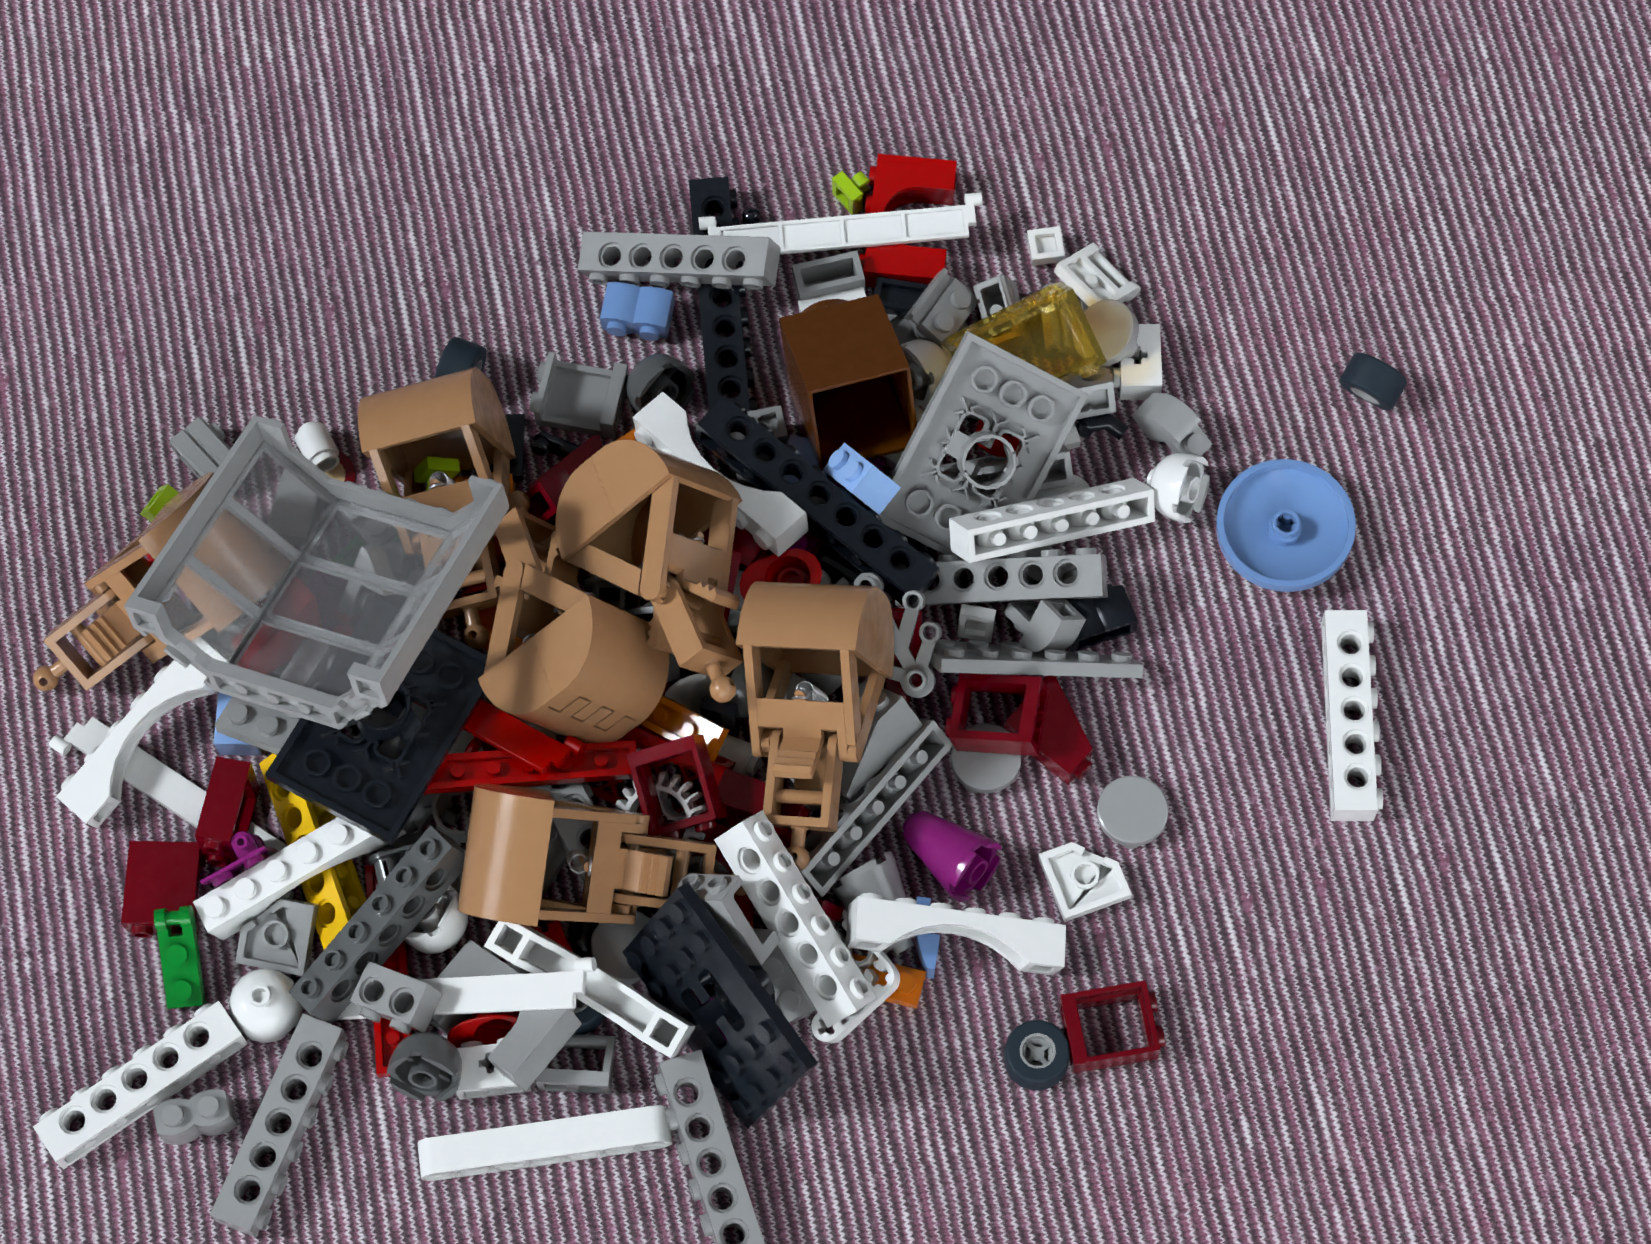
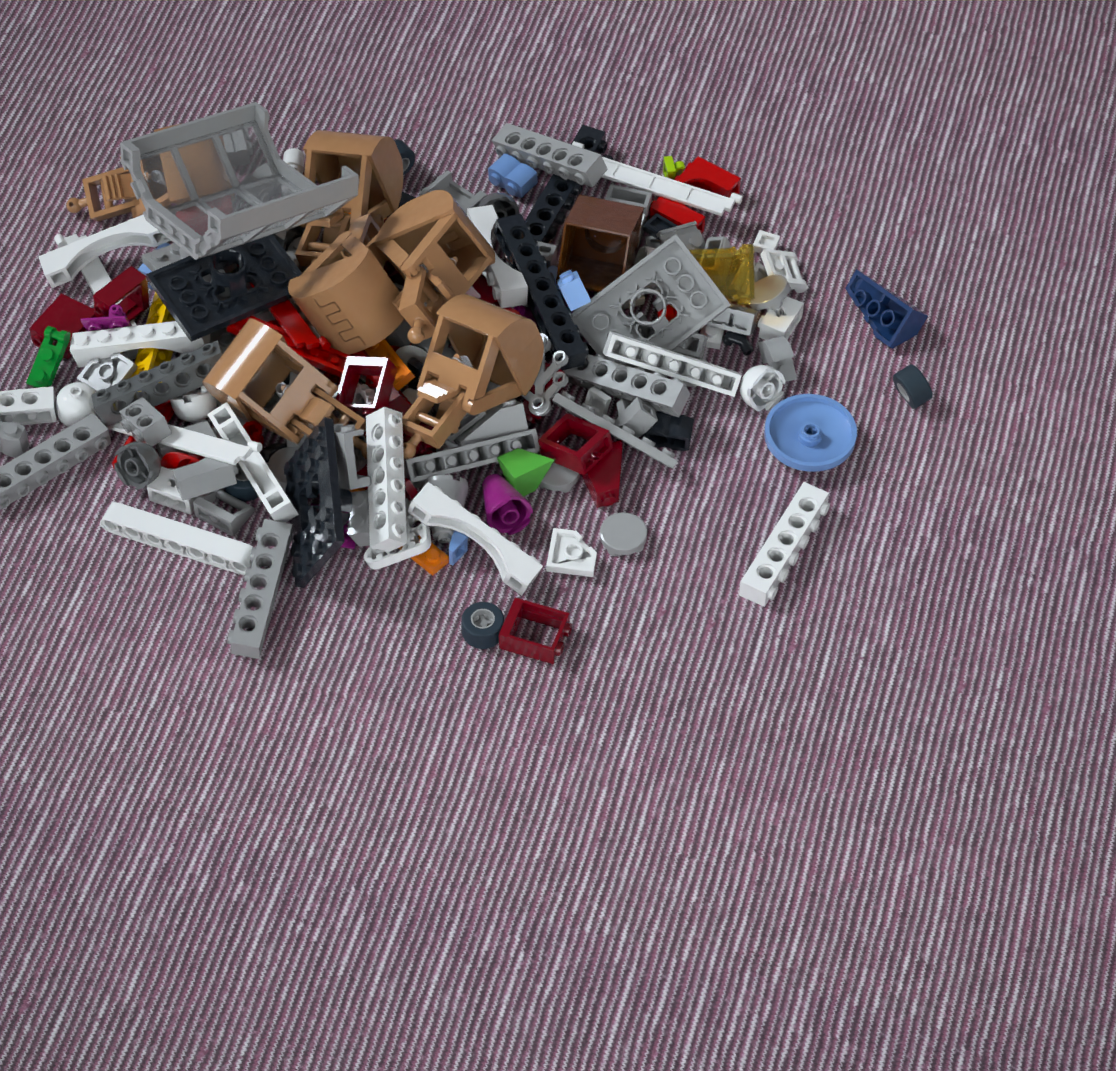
camera: 25 degrees right, 15 degrees down
none -> bright green slope [497,448,554,496]
none -> dark blue wedge [845,269,928,349]

